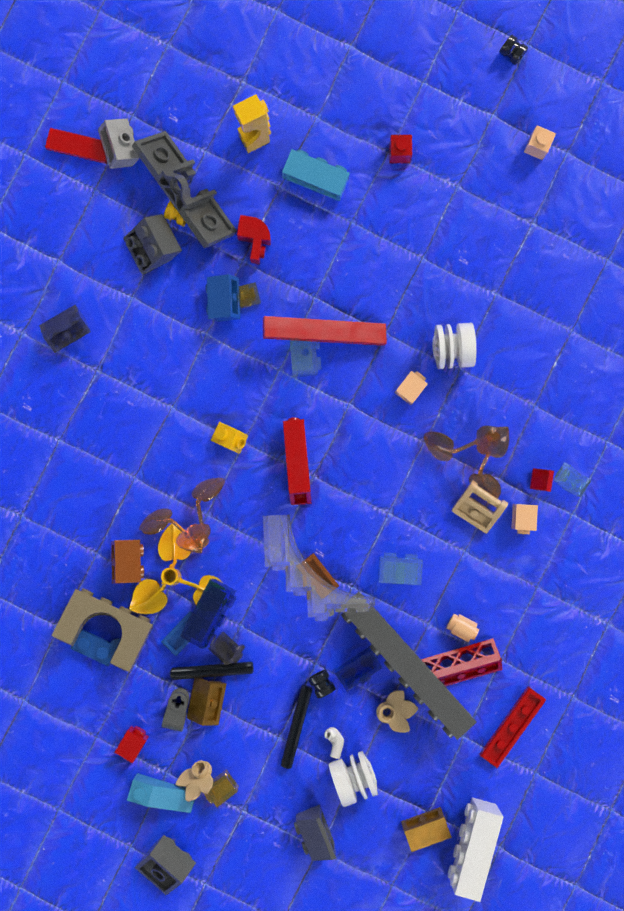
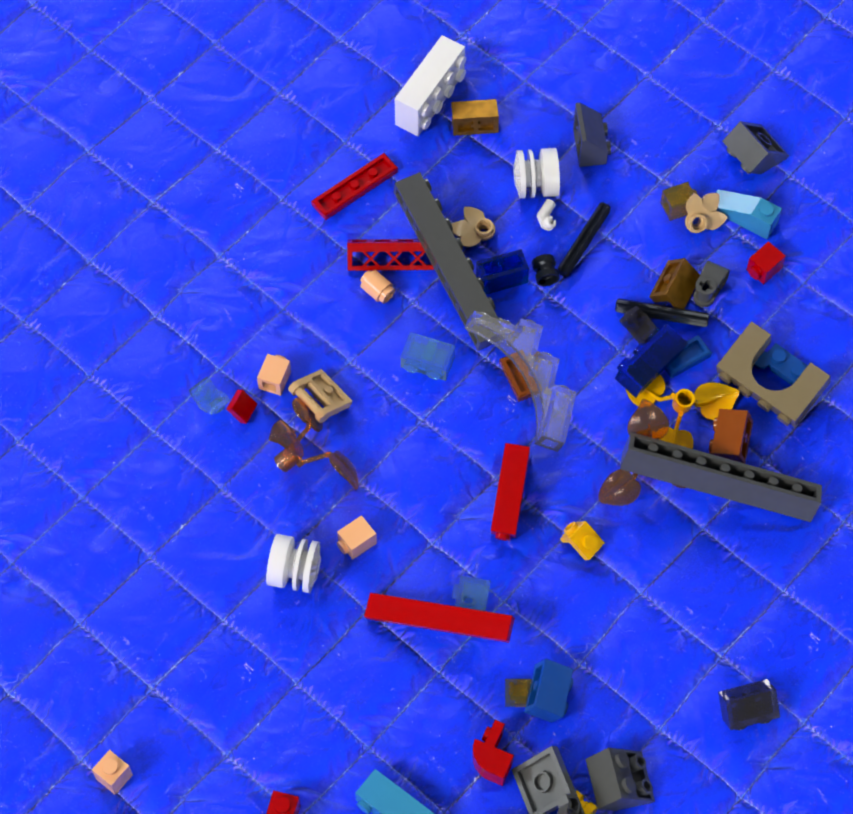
camera: 165 degrees left, 25 degrees down
none -> dark grey brick [620,432,822,522]

